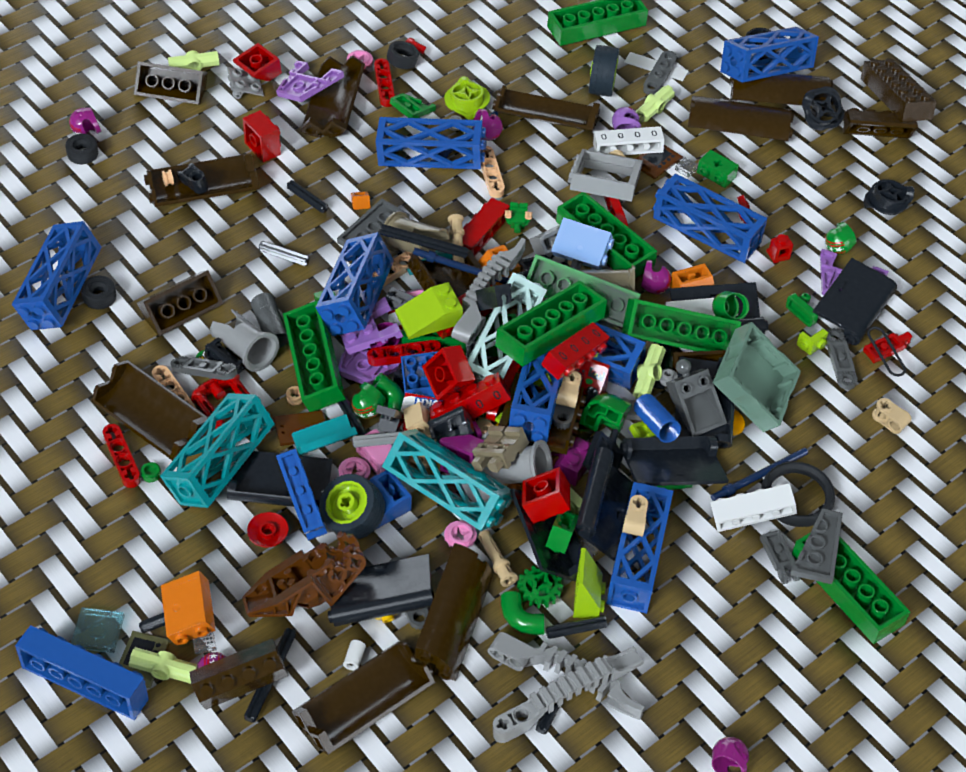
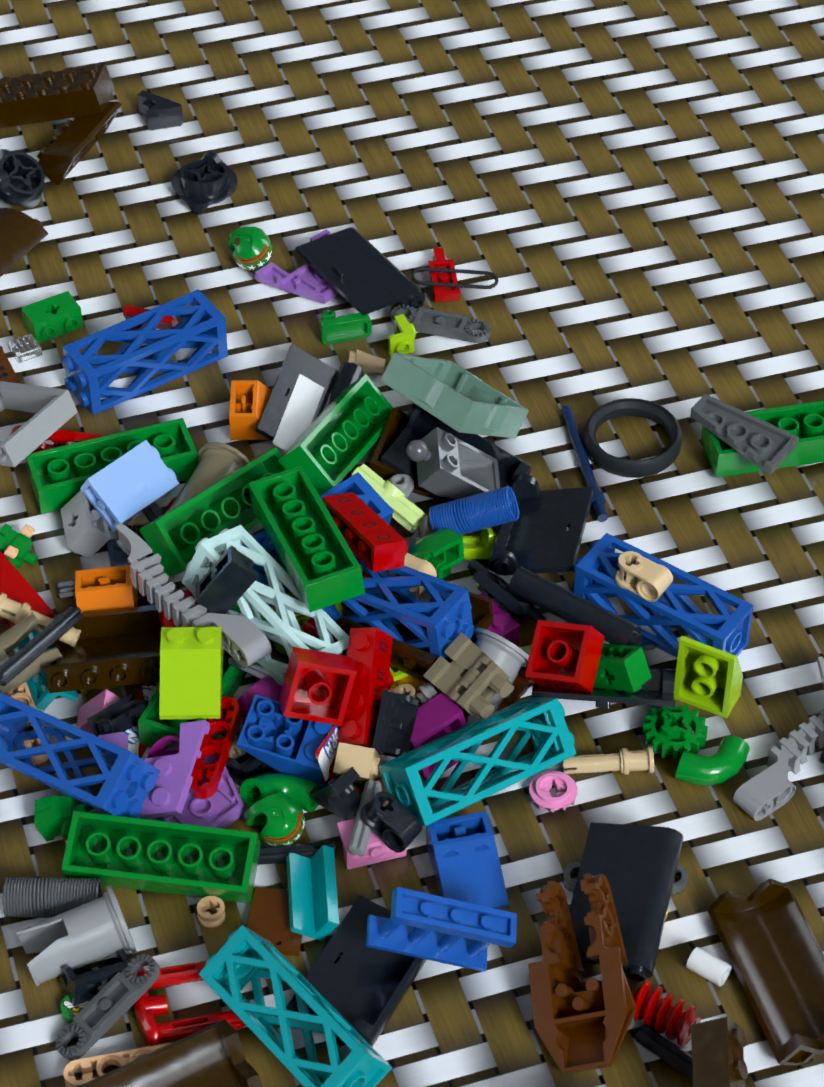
camera: 65 degrees left, 5 degrees down
red dish [247,512,289,548] -> none
wheel [319,474,385,539] -> none
bright pink gear [338,457,370,479] -> none
dark blue bar [413,248,509,284] -> none
dark brown cylinder [415,543,493,681] -> none
black axle [546,615,607,639] -> none
magenta helmet [641,260,672,294] -> none
white brick [710,483,797,532] -> none
green helmet [712,291,749,321] -> none
dark grey hinge [760,530,801,584] -> none
red brick [766,234,793,263] -> none
tan piece [872,398,911,434] -> none
none -> black slope [138,90,183,130]
none -> tan cone [347,349,385,374]
none -> black piece [361,791,422,853]
none -> red piece [633,980,701,1047]

